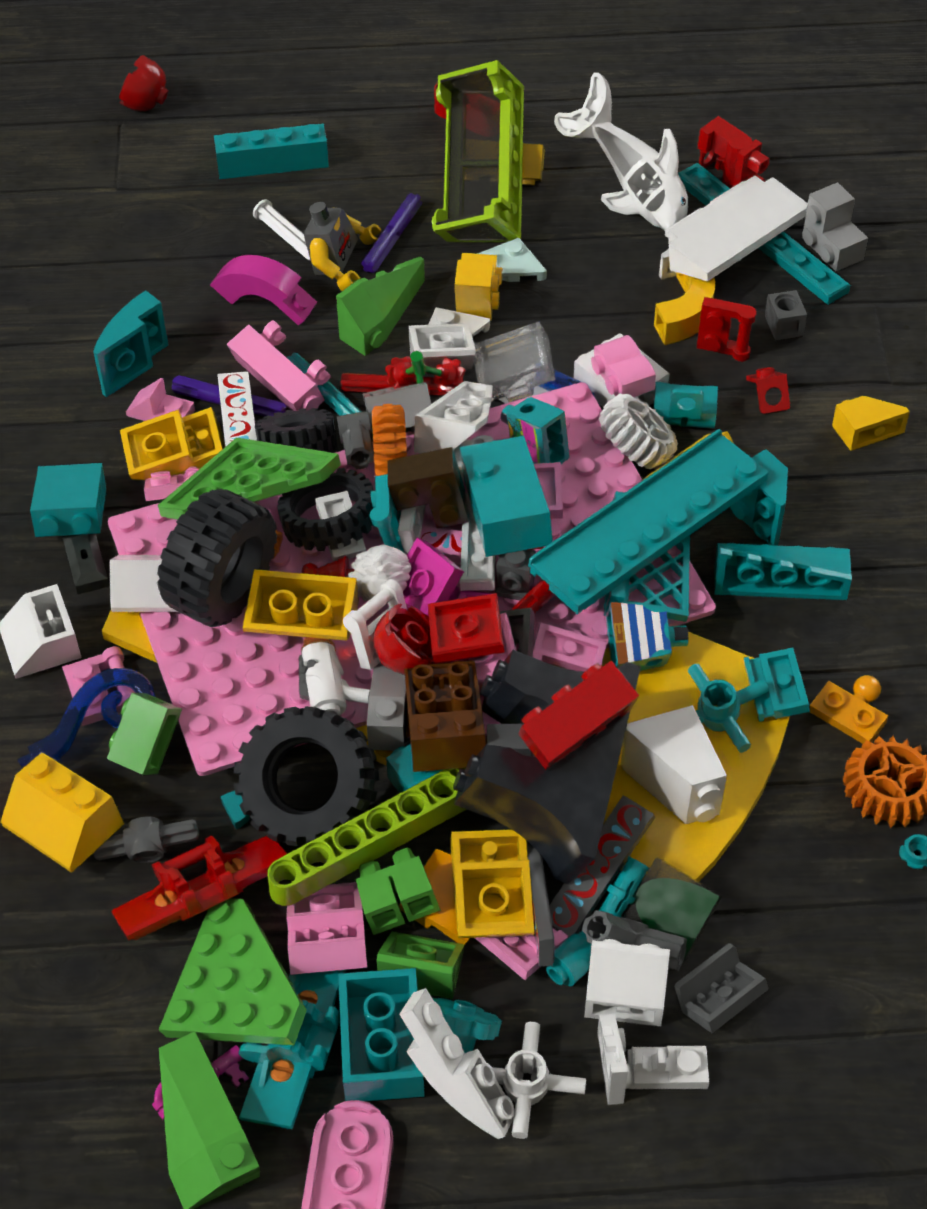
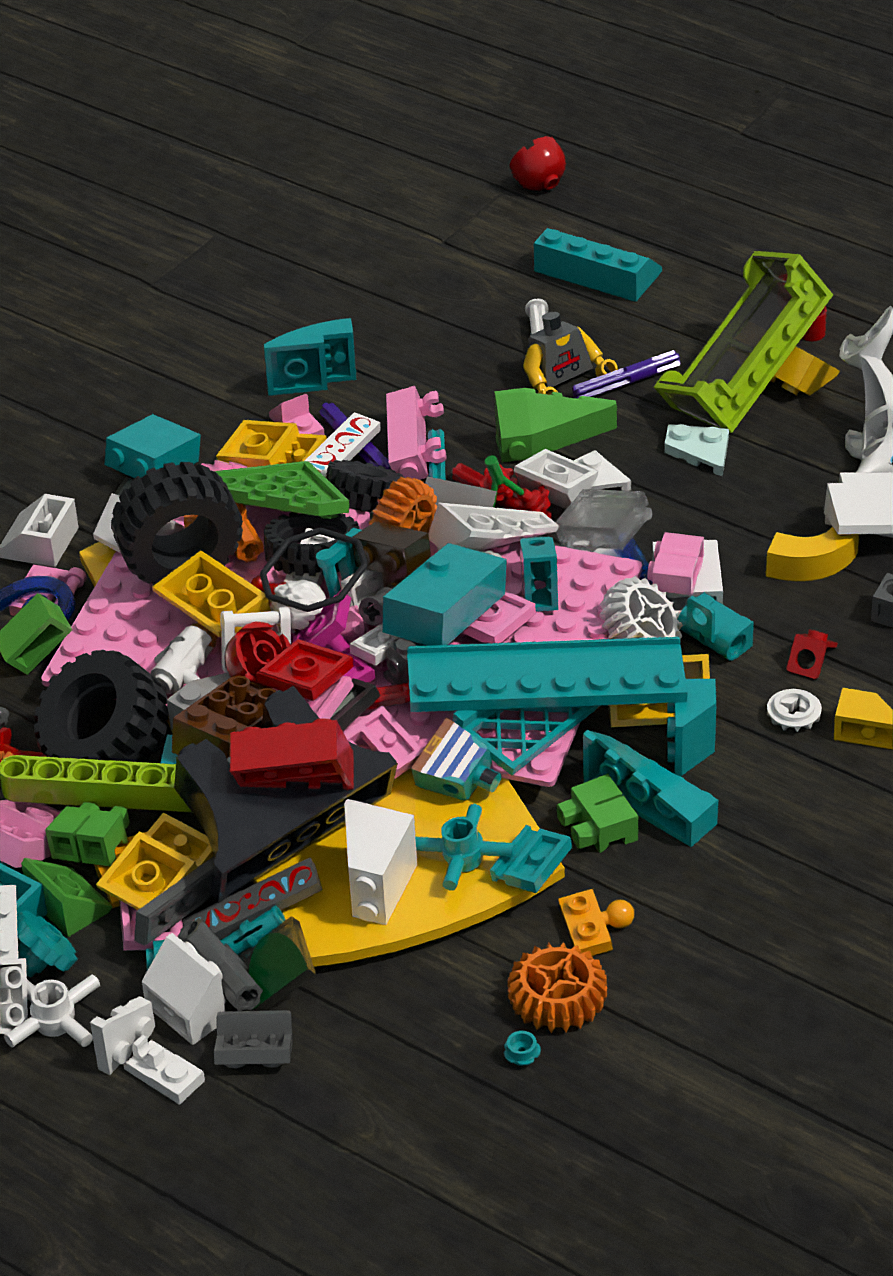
camera: 40 degrees right, 10 degrees down
dark pink arch [210,255,317,326] -> none
yellow brick [455,253,503,321] -> none
red plate [697,297,756,362] -> none
none -> black piece [260,528,368,612]
none -> dark grey bush [359,587,392,626]
none -> bright green hips [557,774,638,853]
none -> white gear [767,689,822,732]

